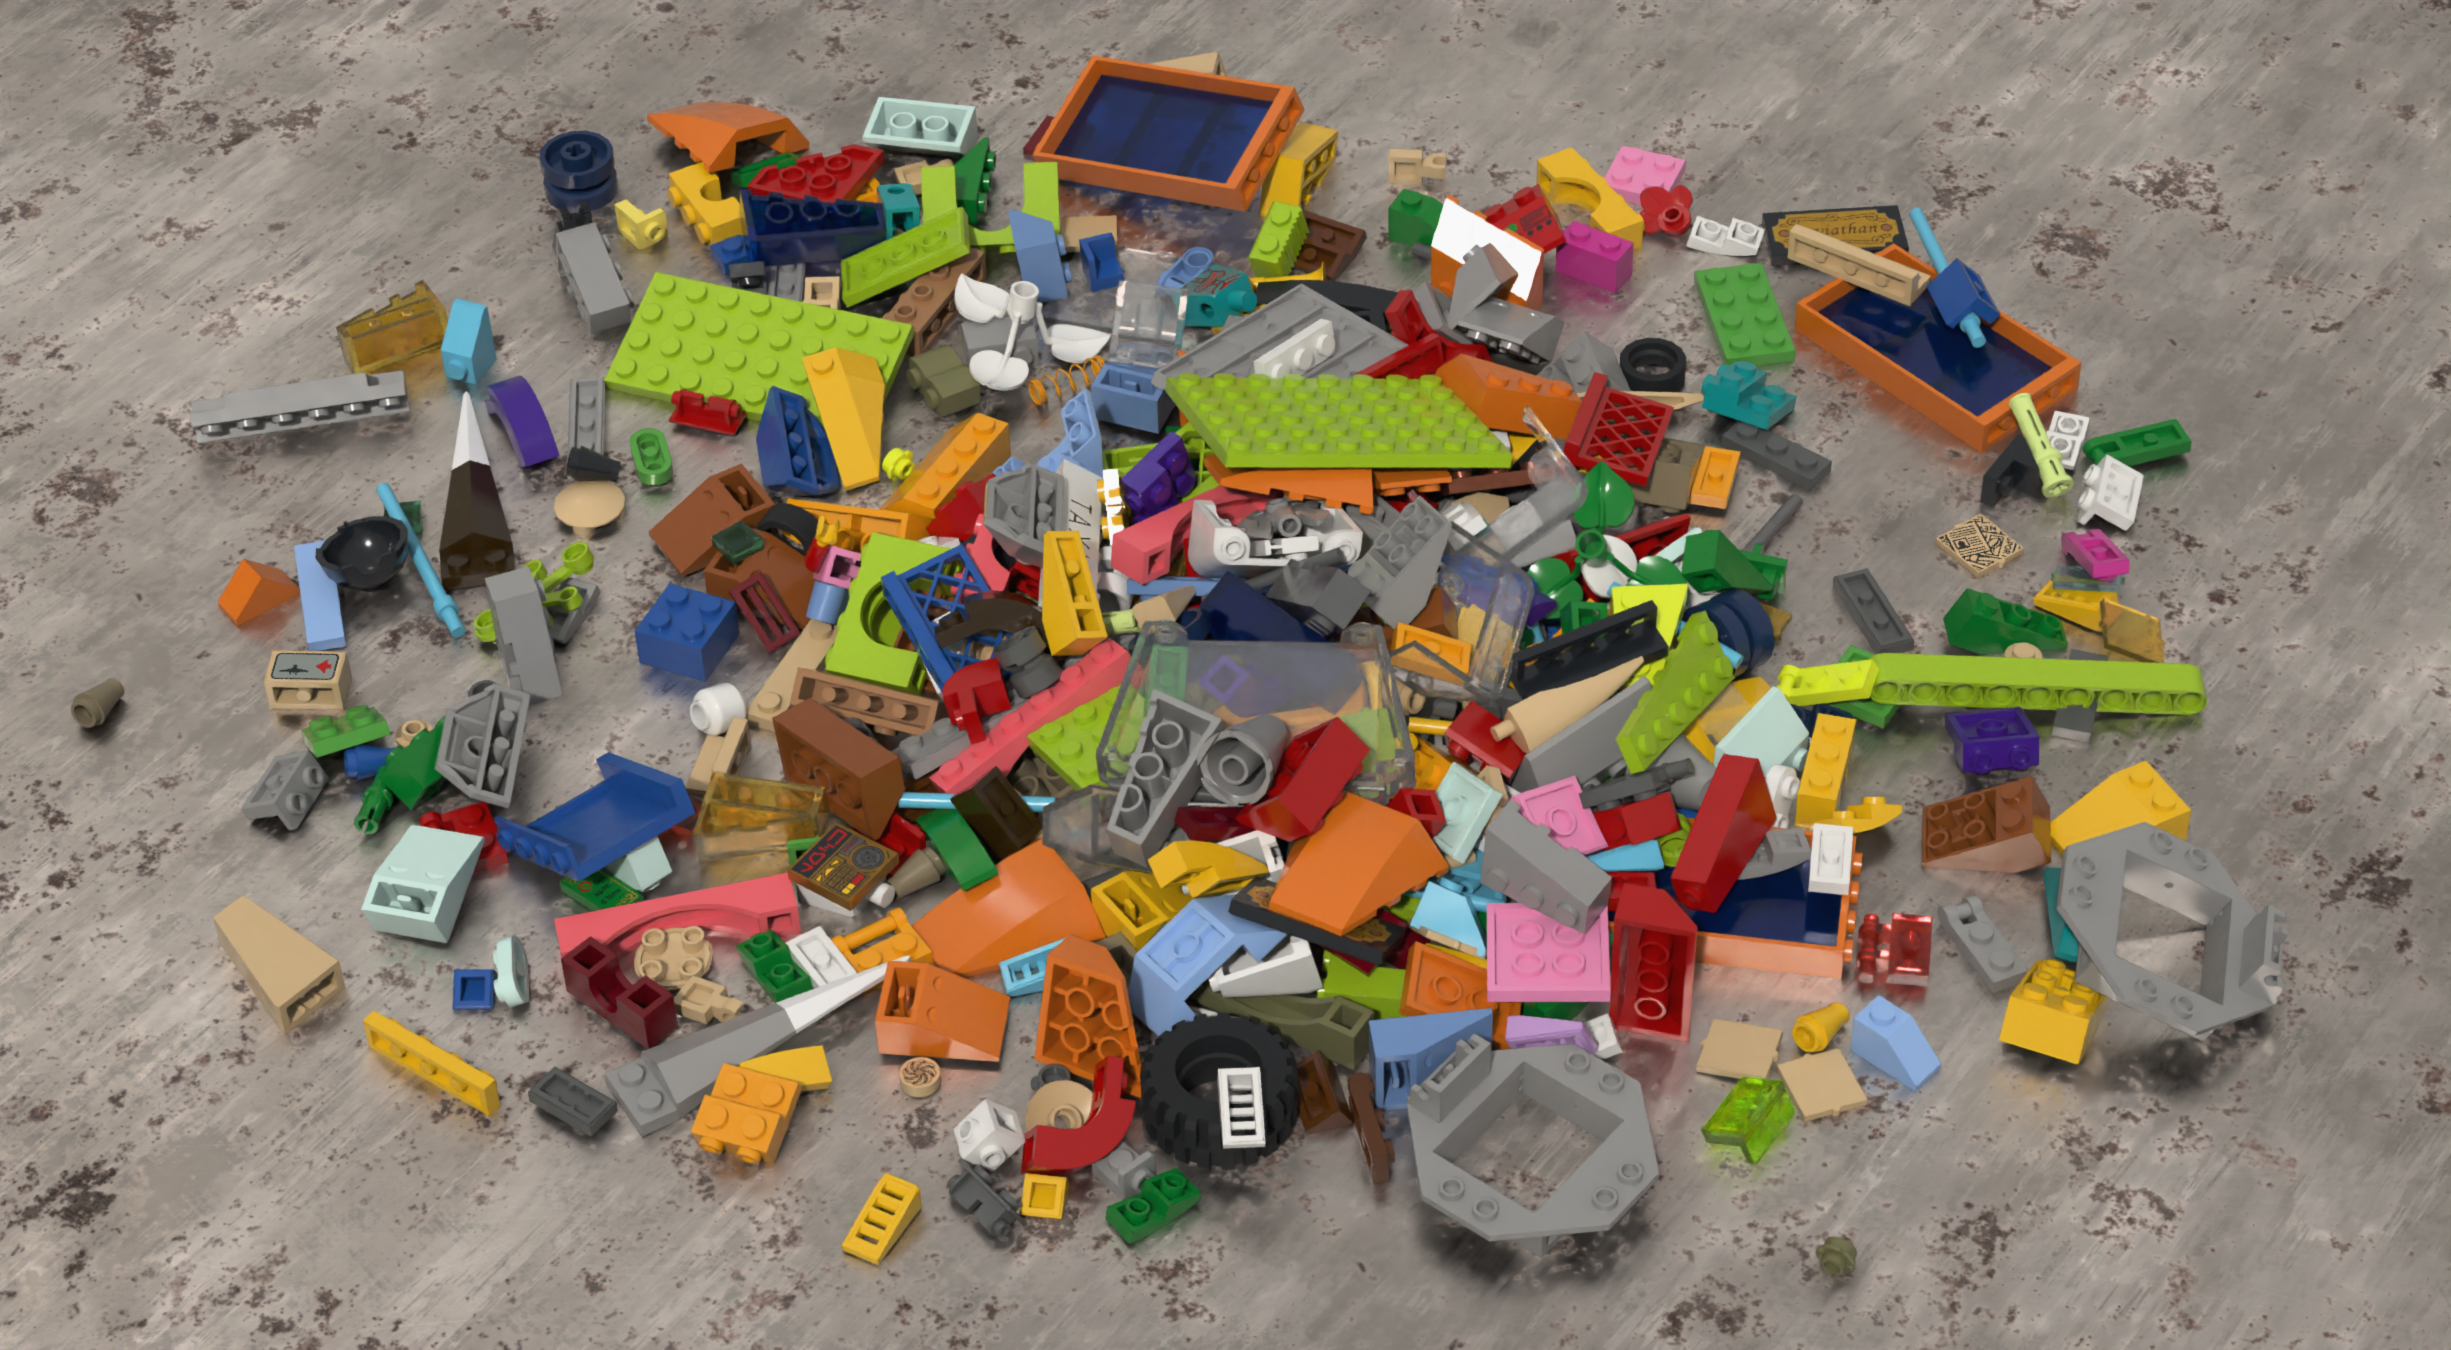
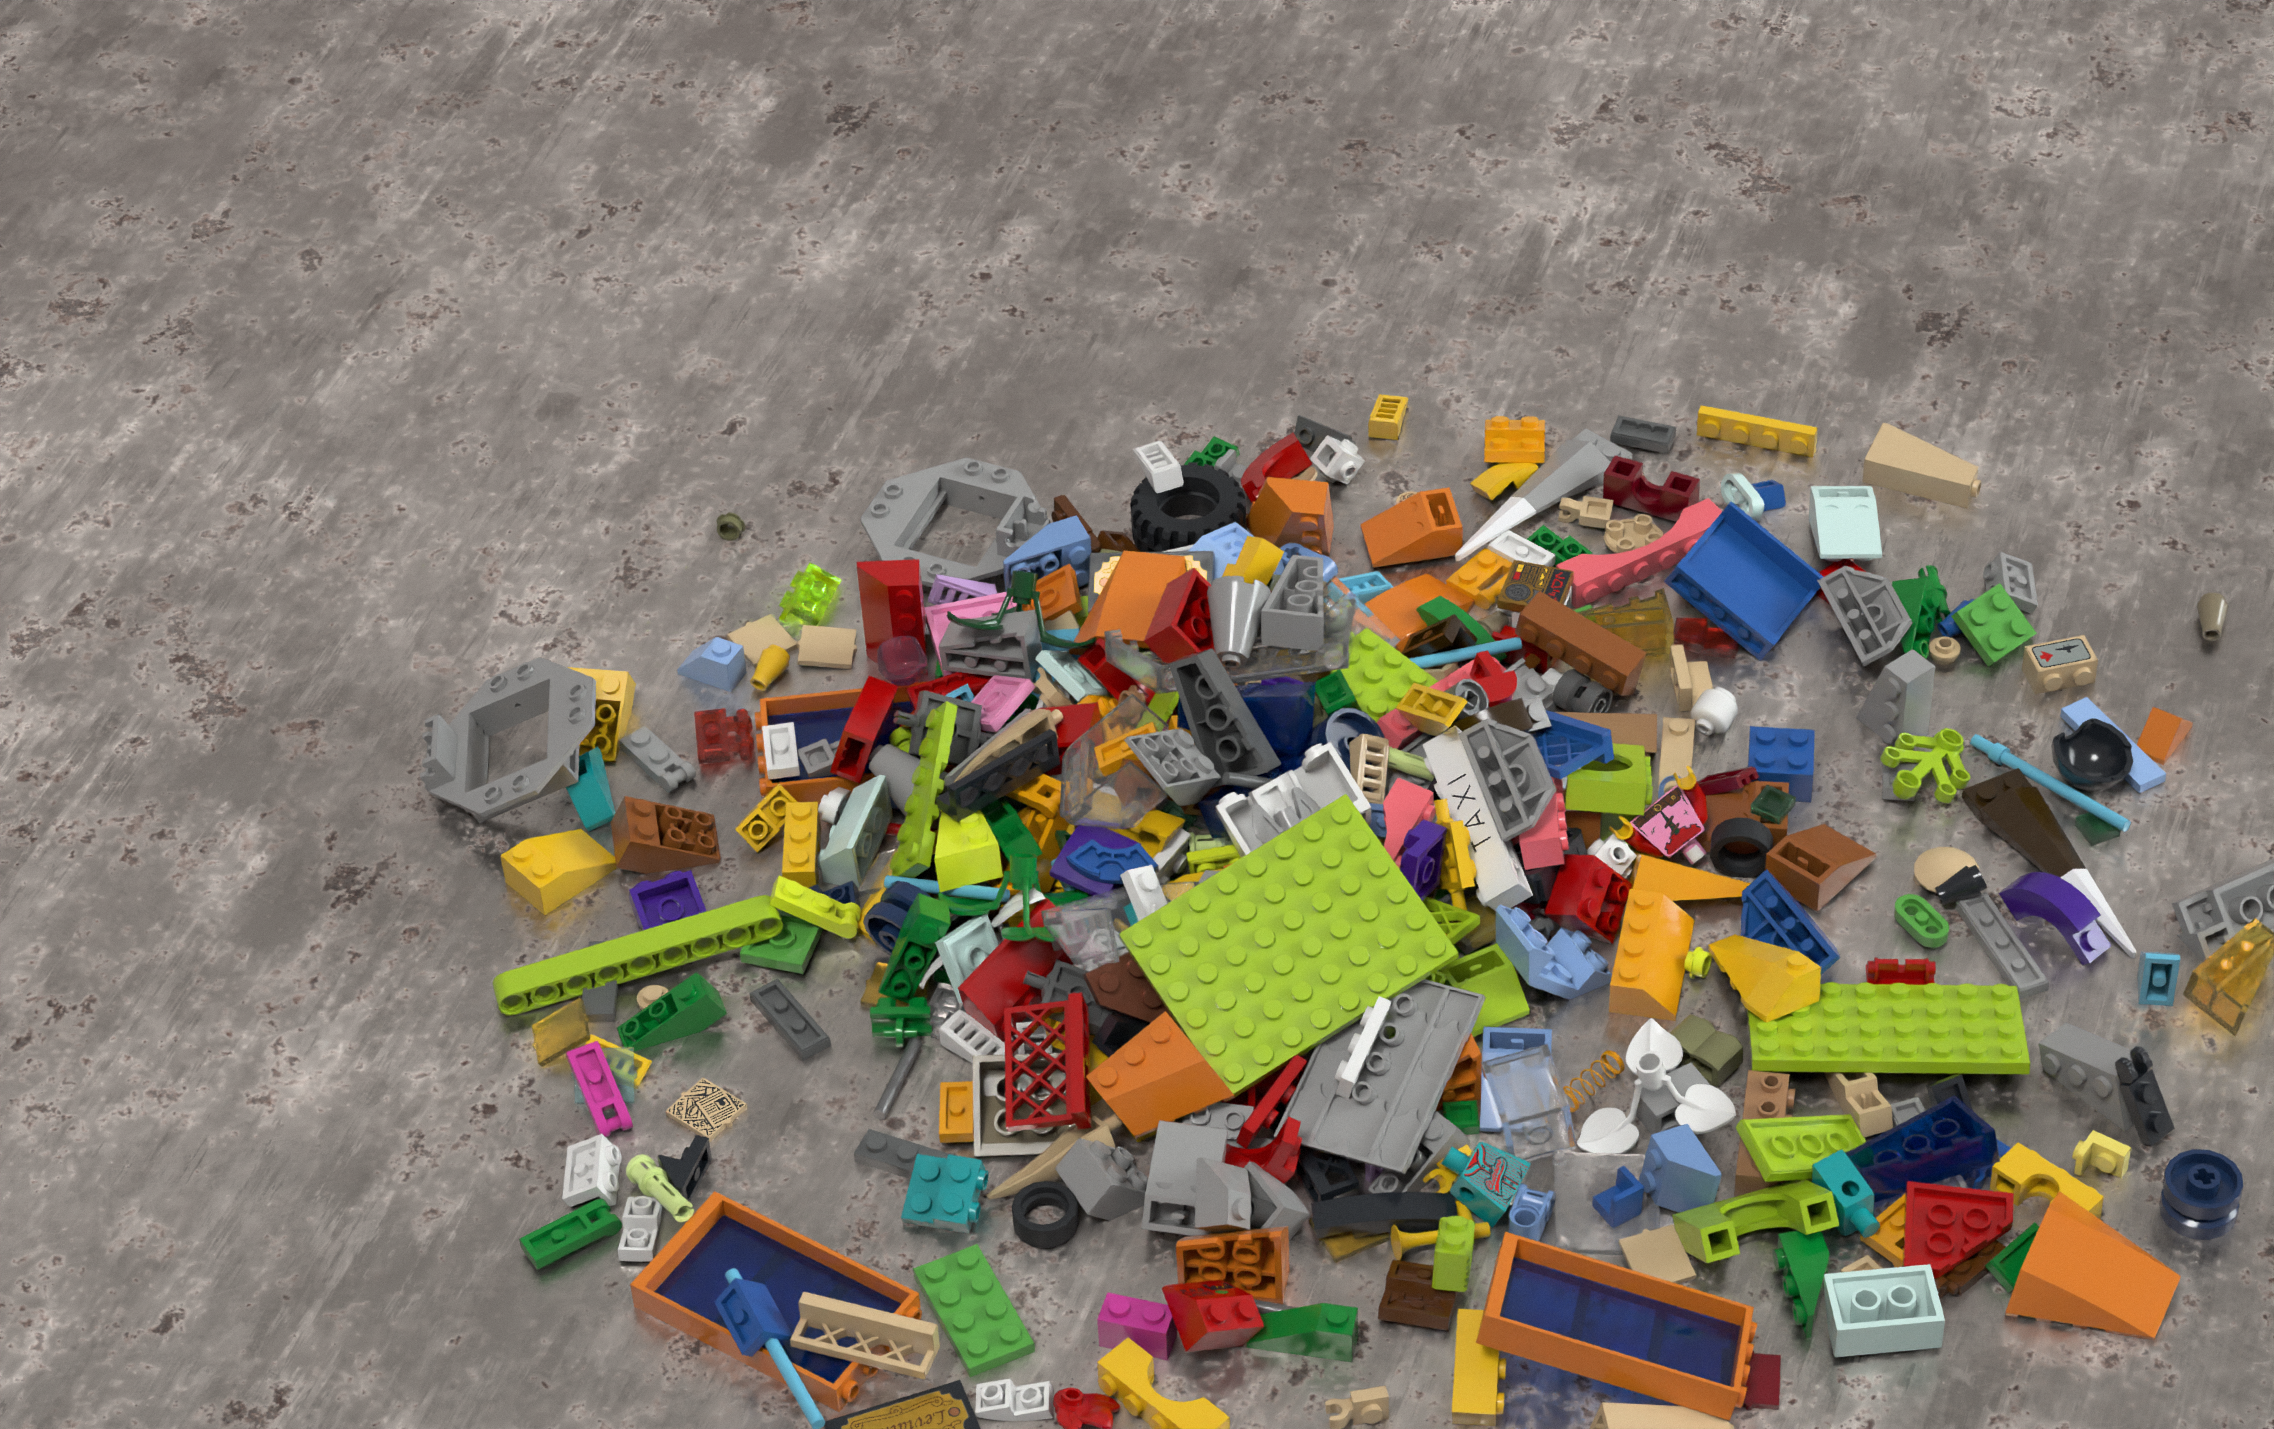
camera: 165 degrees right, 0 degrees up
none -> dark green plant [947,570,1096,649]

